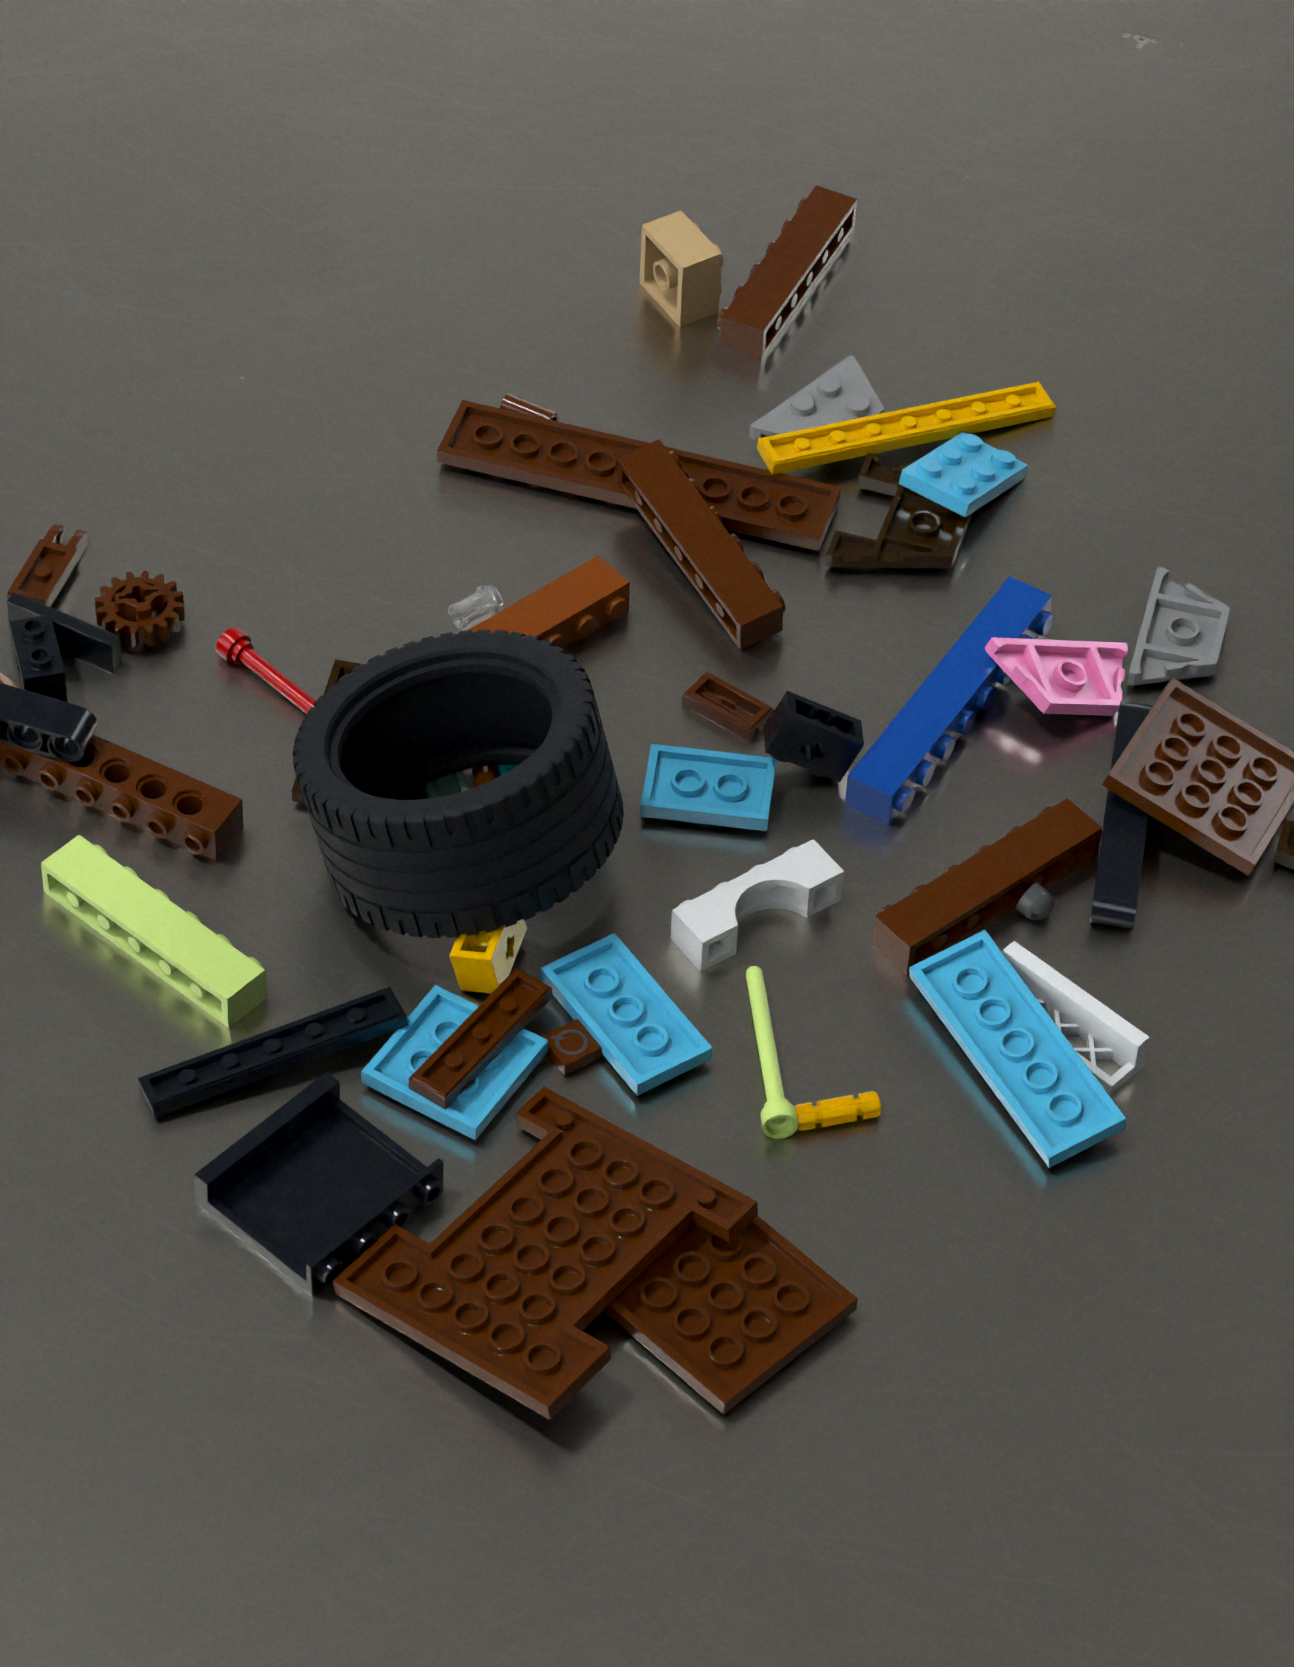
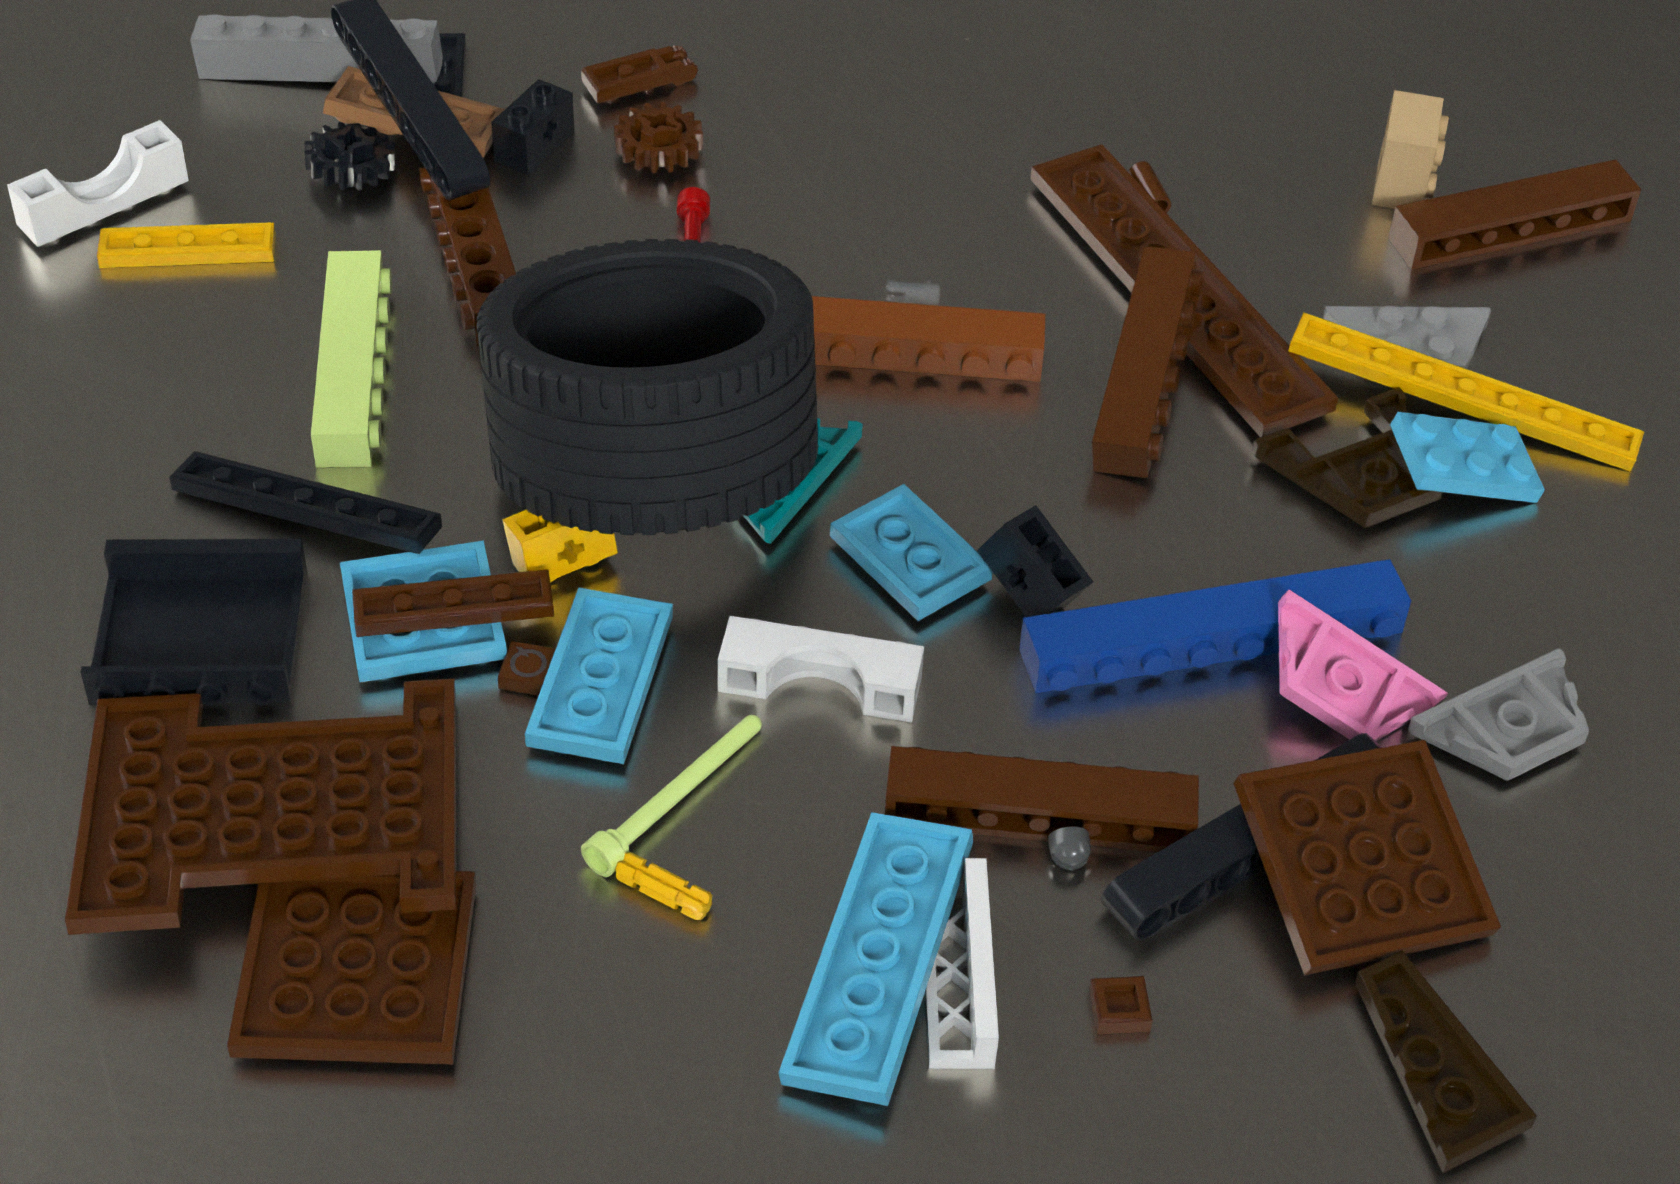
camera: 45 degrees right, 0 degrees up
black tile [7,592,122,674] -> none
reddish brown tile [682,672,774,742] -> none
none -> reddish brown tile [1089,976,1153,1035]

